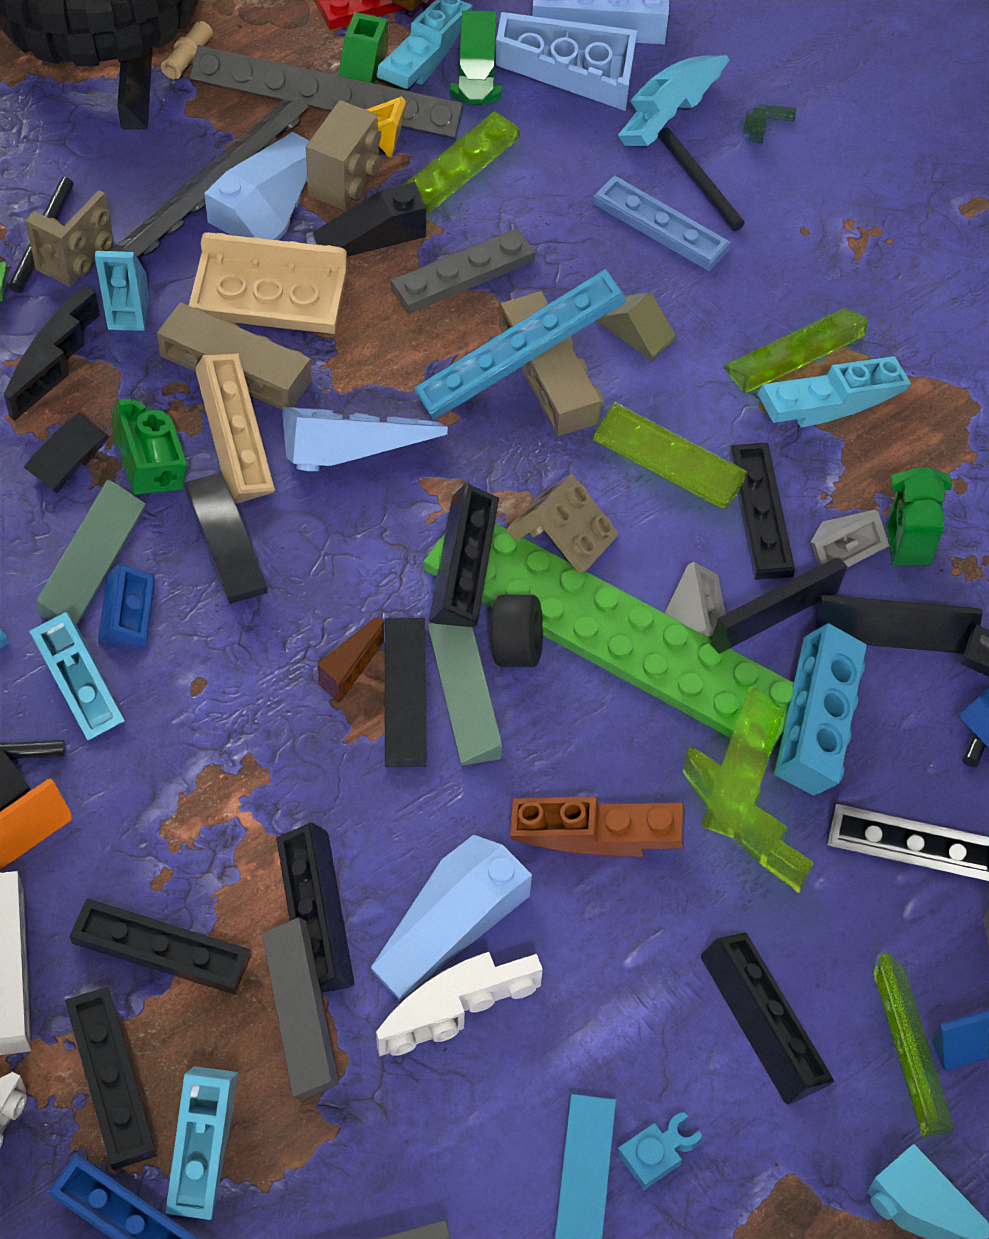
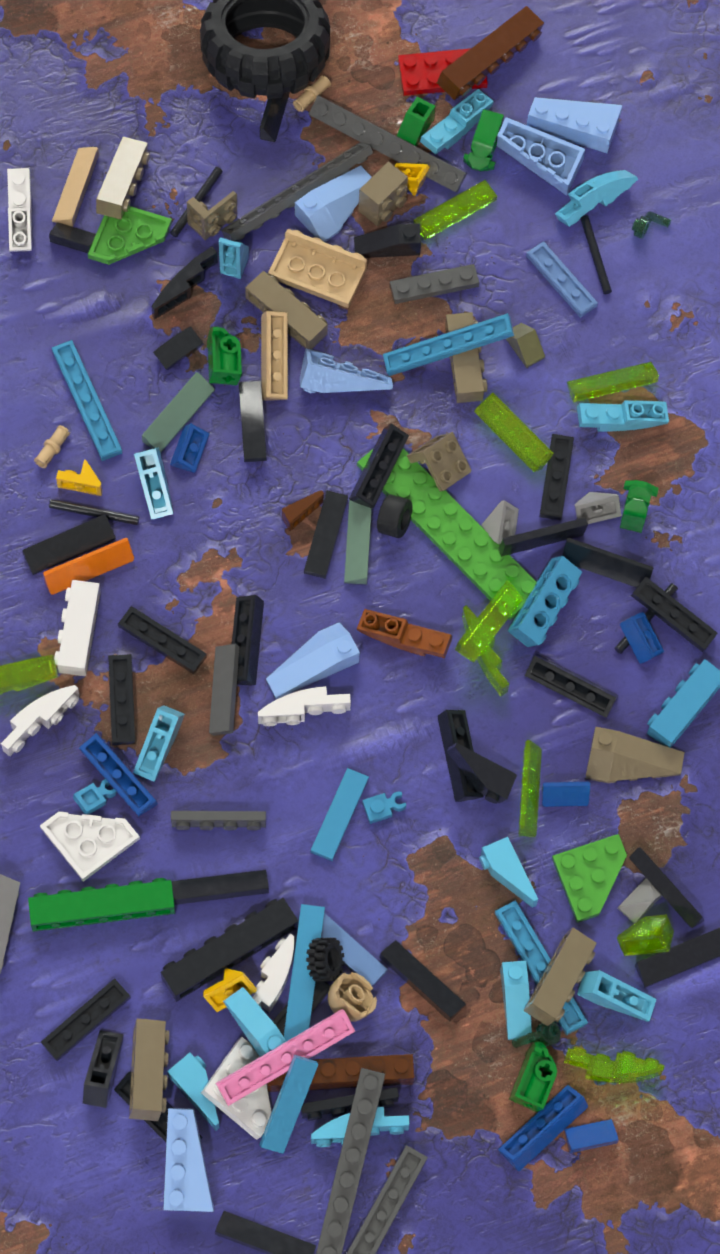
camera: 15 degrees right, 10 degrees up
none -> black slope [447,743,517,804]

